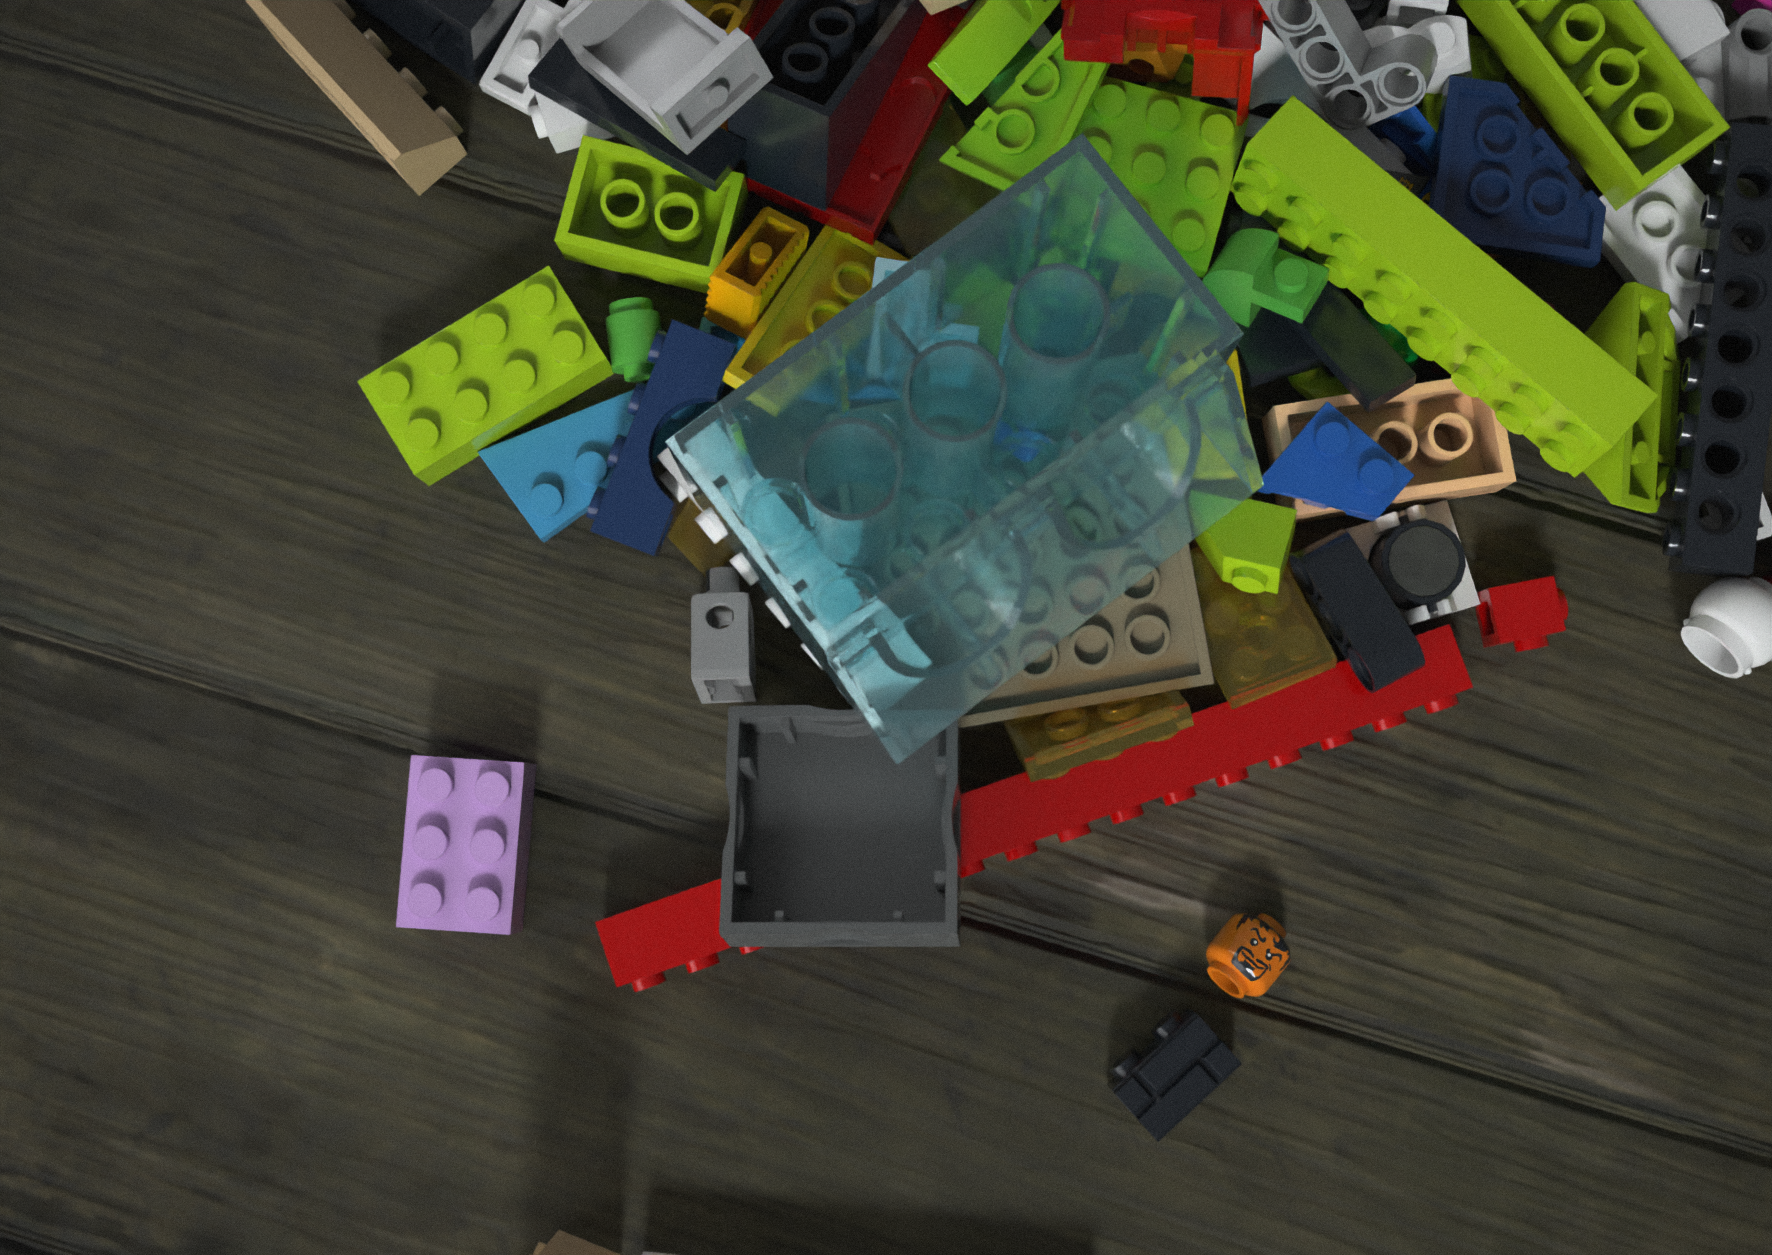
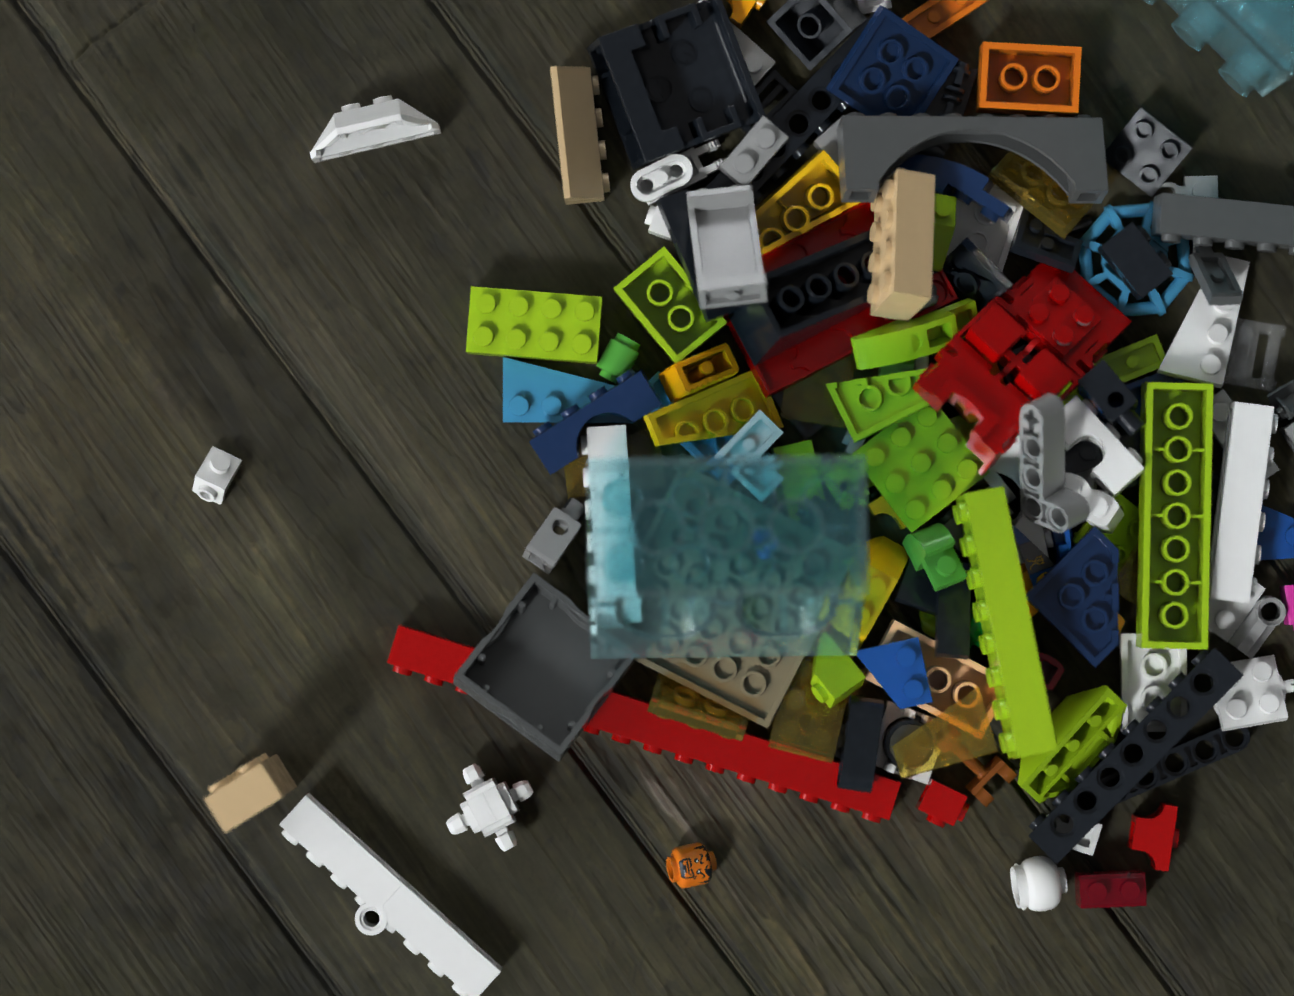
camera: 40 degrees right, 5 degrees up
lavender brick [396,755,536,935] -> none
black brick [1106,1008,1242,1142] -> none
none -> white bracket [192,446,242,505]
none -> white wedge [310,95,441,163]
none -> white piece [446,763,534,851]
none -> white plate [630,154,693,202]
none -> clear yellow wing [892,687,998,779]
none -> dark orange bar [934,724,1017,807]

